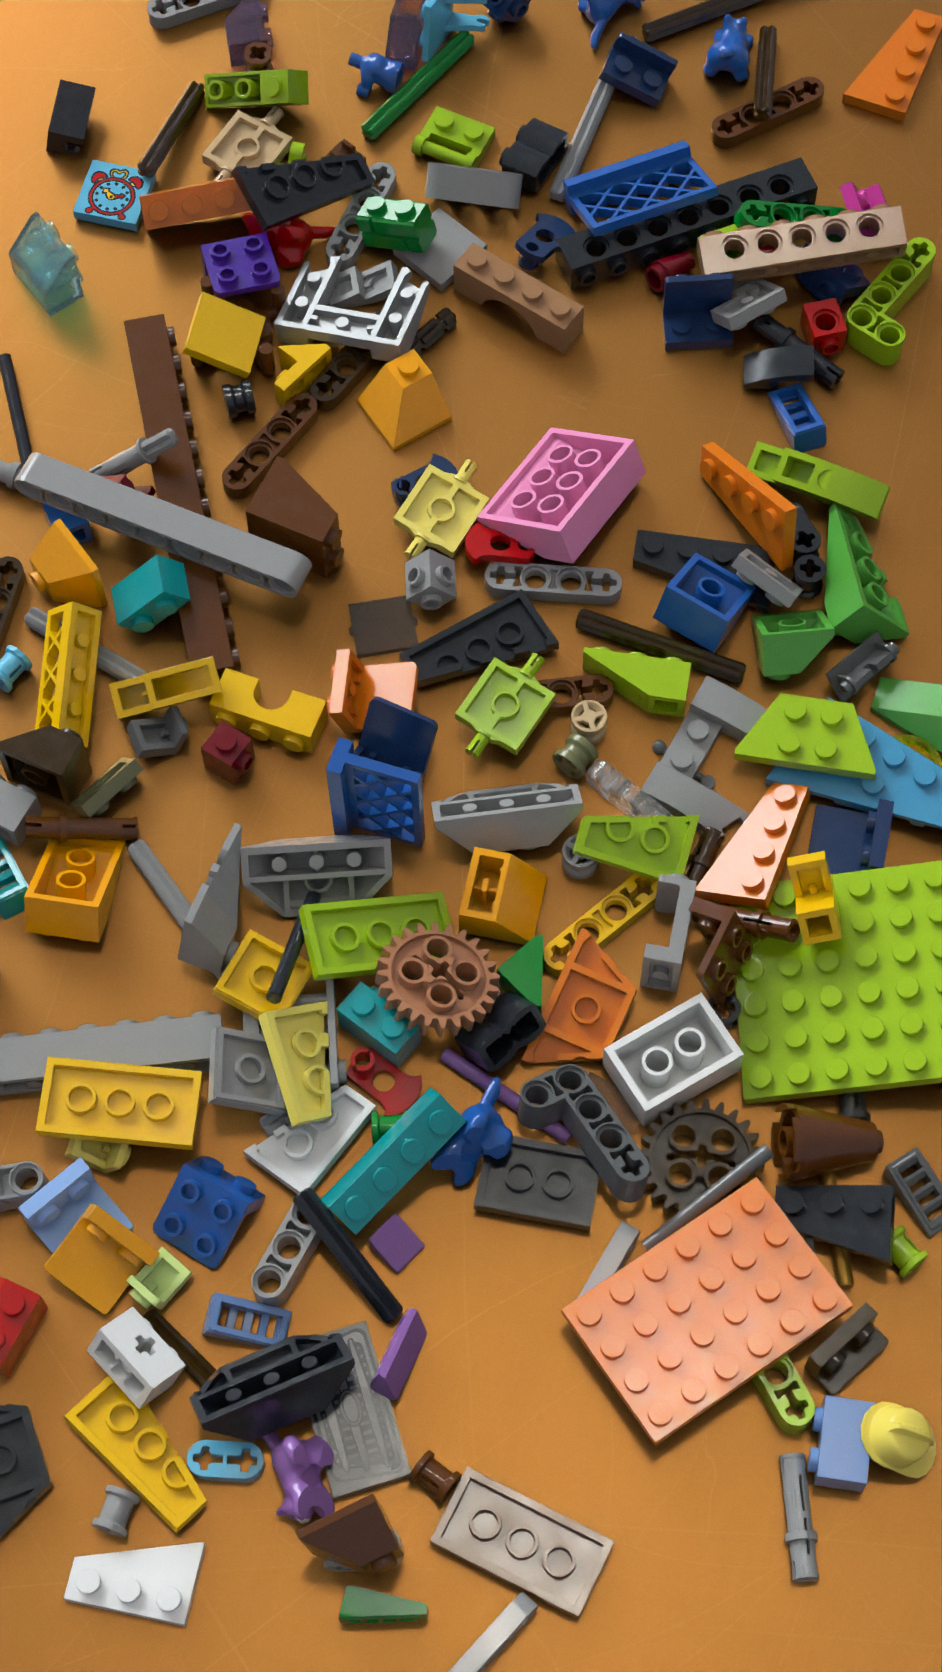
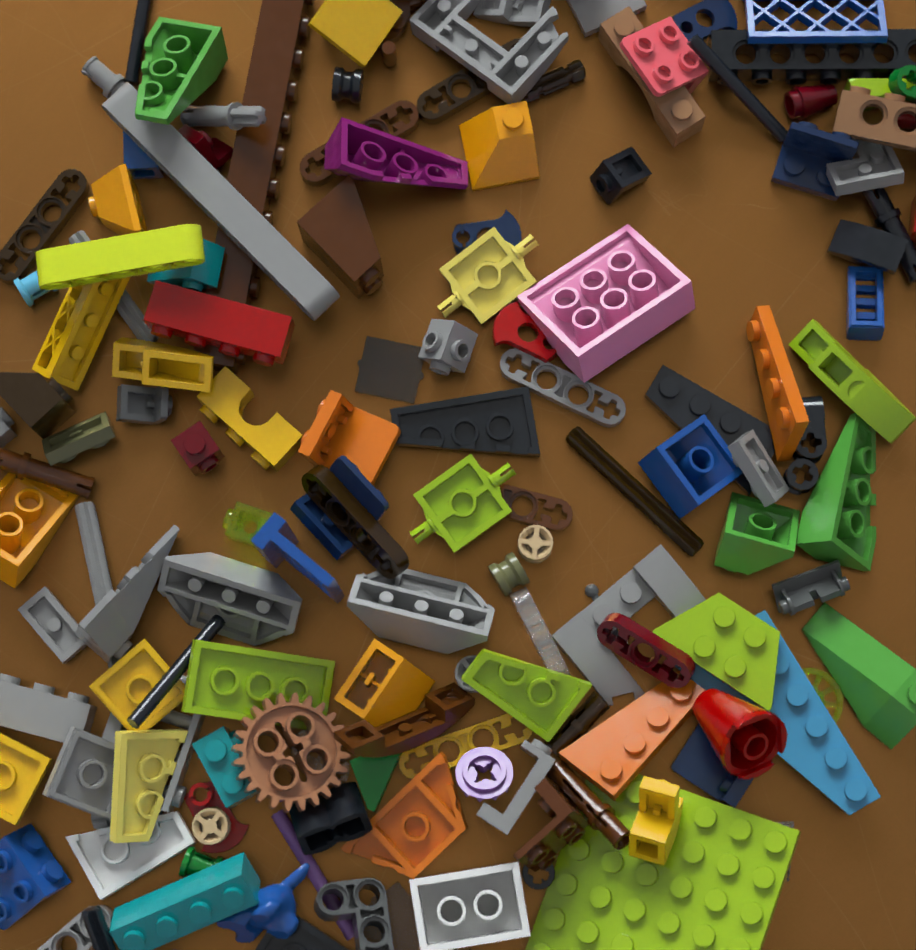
camera: 25 degrees right, 15 degrees up
yellow slope [274,344,332,406] -> none
lime slope [582,647,691,717] -> none
none -> light grey plate [17,586,87,664]
none -> neon yellow beam [35,224,206,290]
none -> bright green wedge [135,17,228,125]
none -> red brick [143,280,295,367]
none -> tan wheel [192,808,231,845]
none -> clear neon green brick [222,501,273,548]
none -> dark brown beam [301,465,409,579]
none -> magenta wedge [324,117,468,189]
none -> reddish brown slope [334,683,475,757]
none -> gear [455,747,514,803]
none -> black bracket [590,147,652,205]
none -> dark red beam [597,613,695,688]
none -> coral bracket [620,16,709,97]
none -> black bar [687,34,788,143]
none -> red cone [693,688,788,780]

